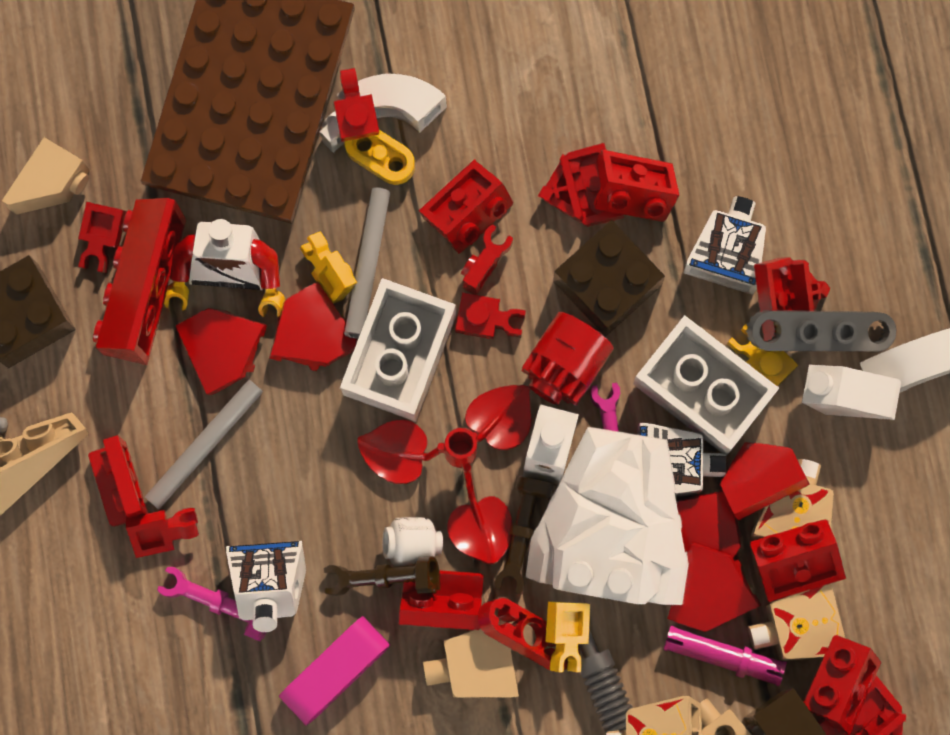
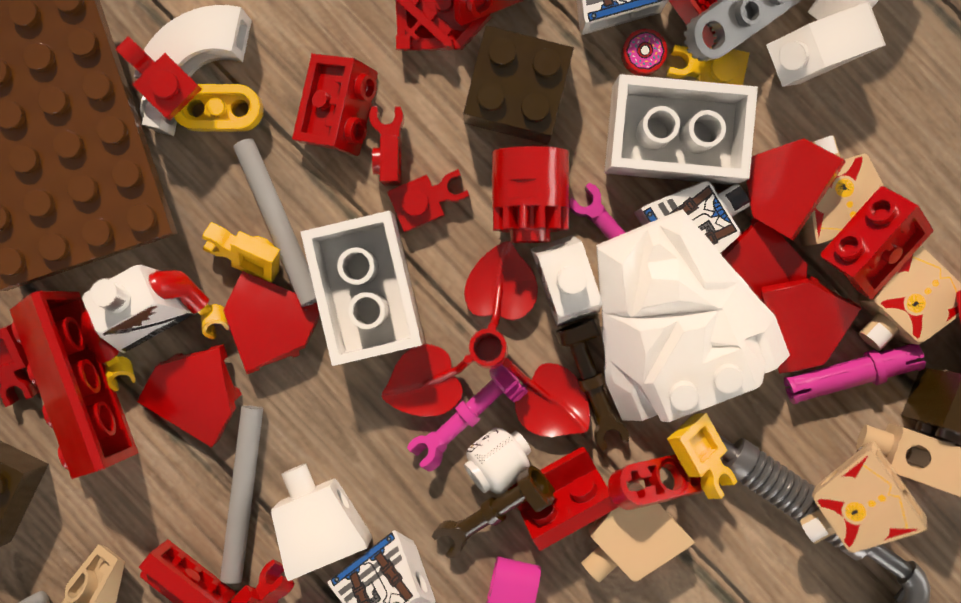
camera: 40 degrees left, 10 degrees up
none -> white torso [271,464,372,581]
none -> dark pink piece [407,365,528,472]
none -> tile [621,29,667,76]

